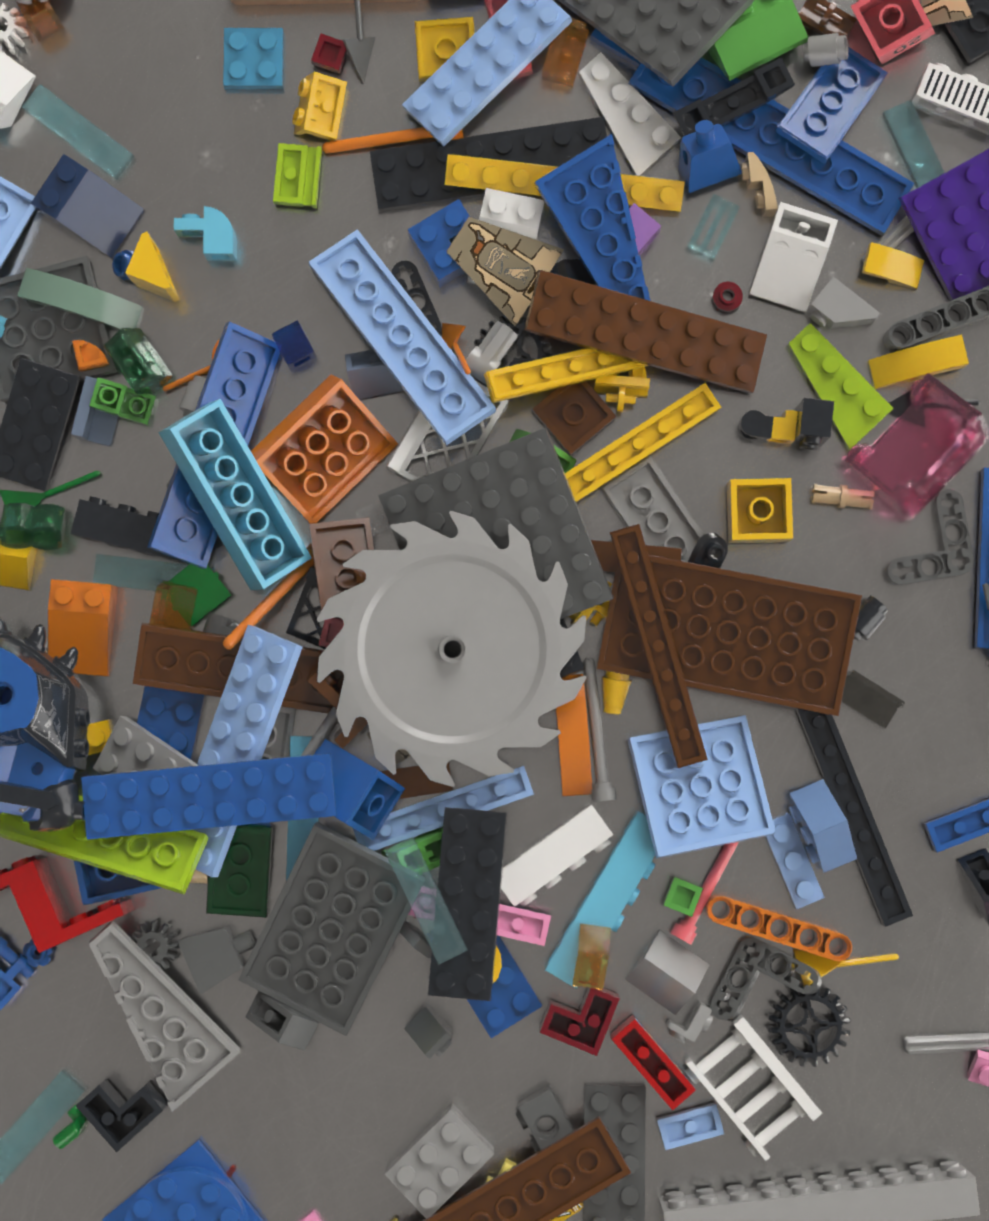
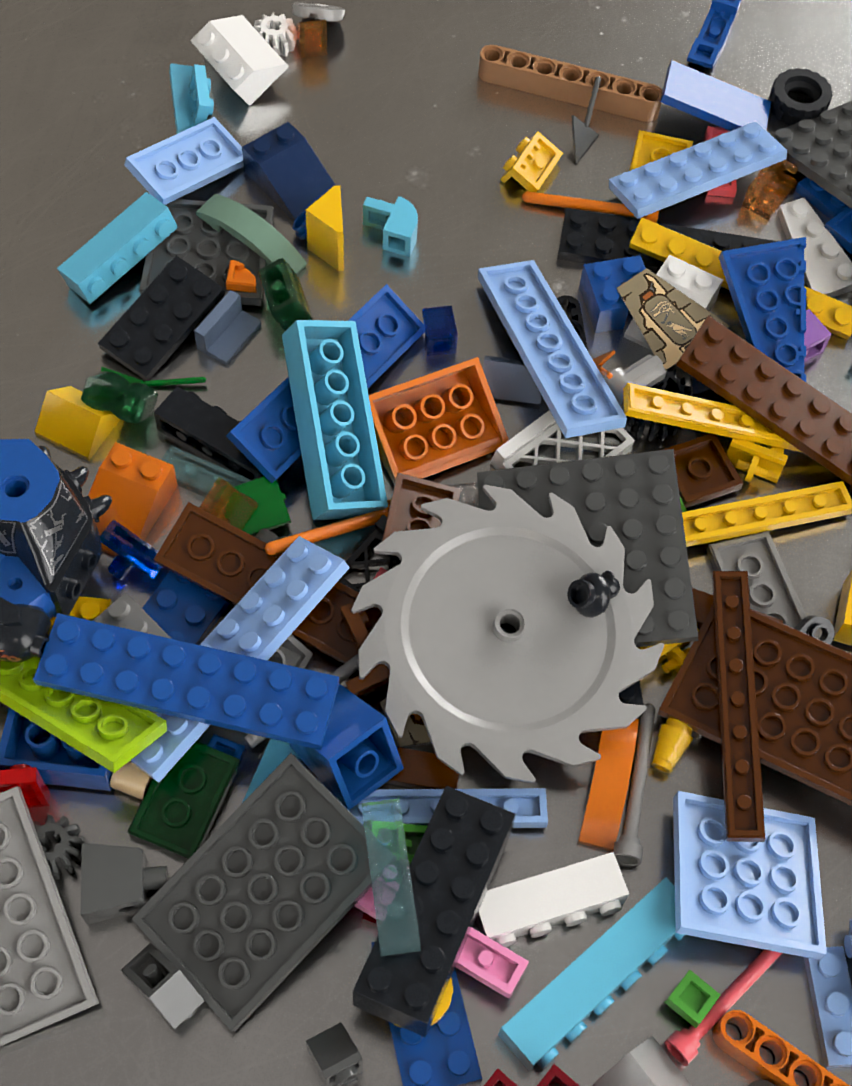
camera: 10 degrees right, 25 degrees down
clear light blue tile [22,84,134,180] -> none
bright green slope [89,377,156,426] -> none
dark azure plate [223,28,284,89] -> none
lime plate [273,143,322,208] -> none
dark red plate [311,33,347,74] -> none
light grey tile [399,922,432,959] -> none
clear orange slope [572,923,611,990] -> none
none -> clear blue tile [100,520,162,580]
none -> black animal [567,571,620,618]

